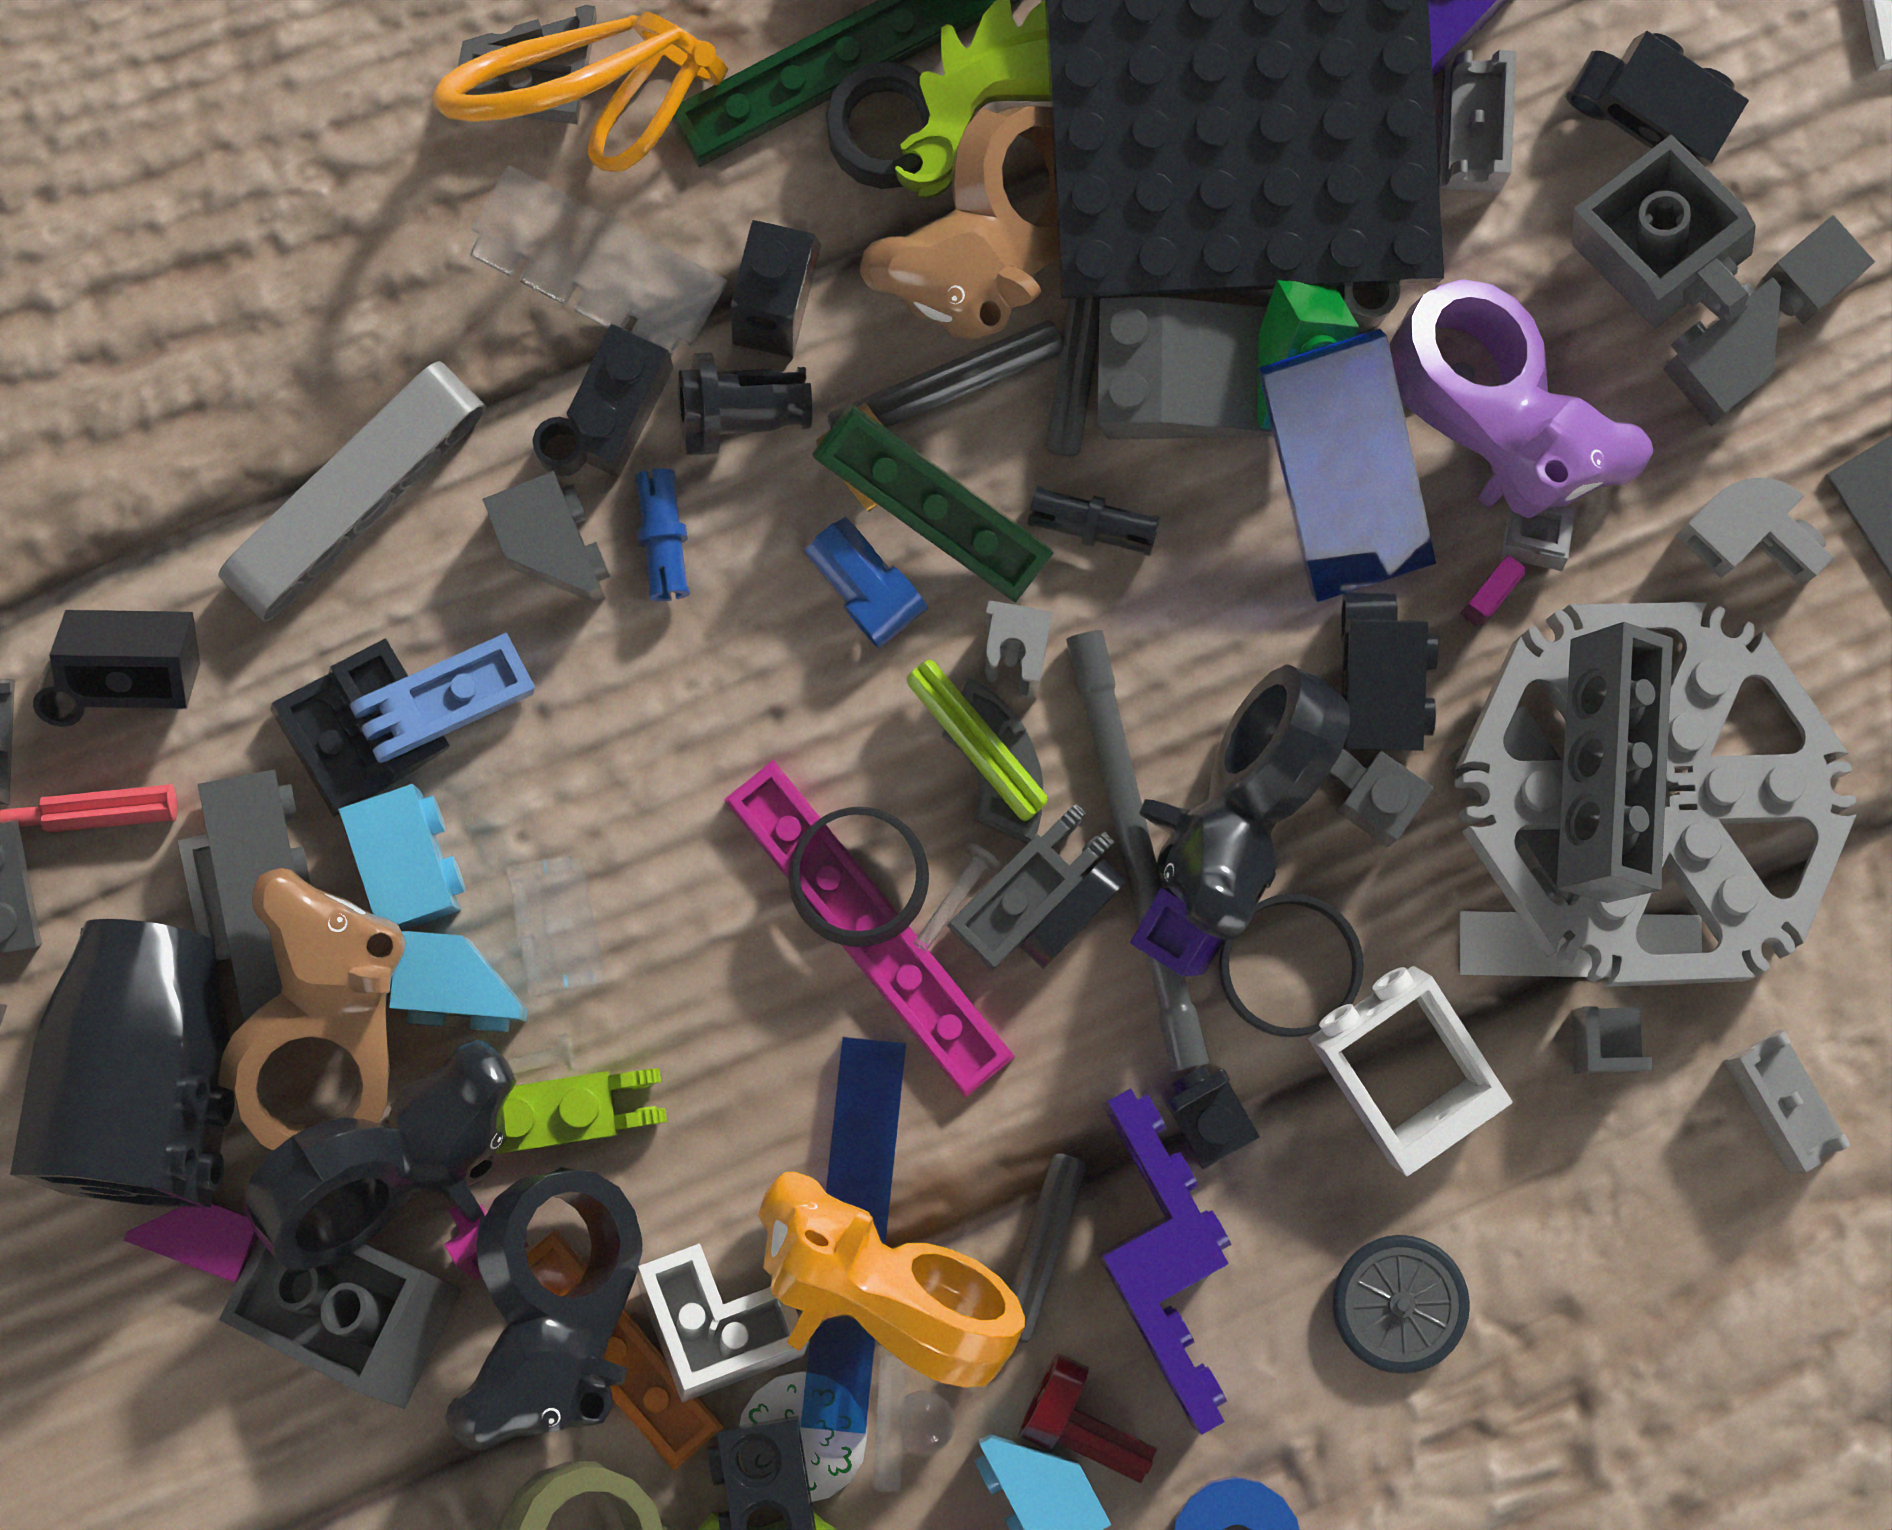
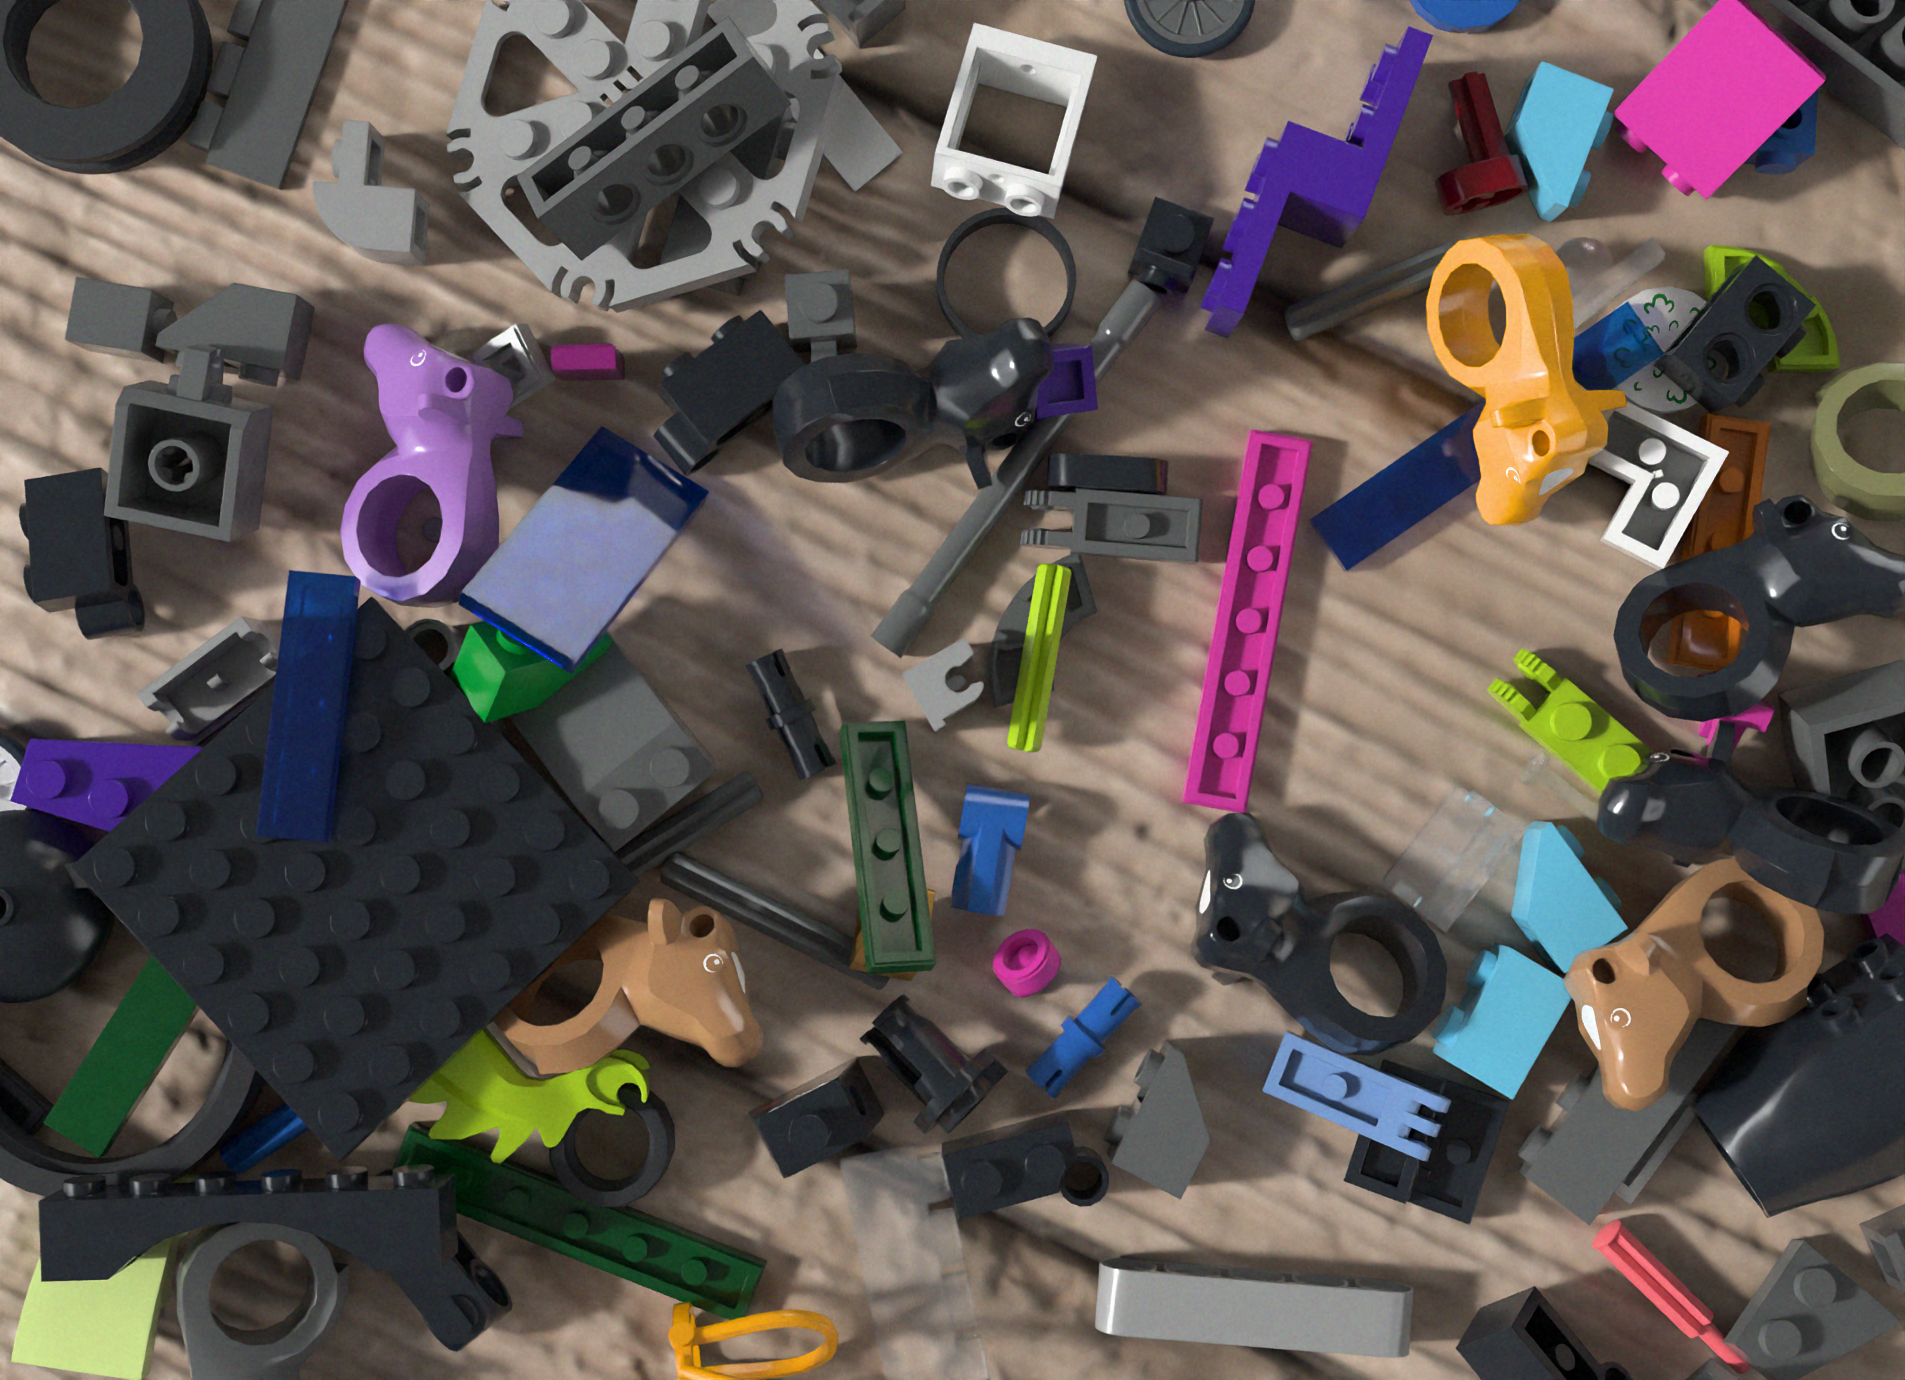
camera: 130 degrees left, 5 degrees up
black tyre [788,807,929,947] -> none
clear pin [913,843,1001,952] -> none
none -> clear blue tile [256,570,361,843]
none -> dark pink tile [993,929,1061,998]
none -> black animal [1190,813,1447,1056]

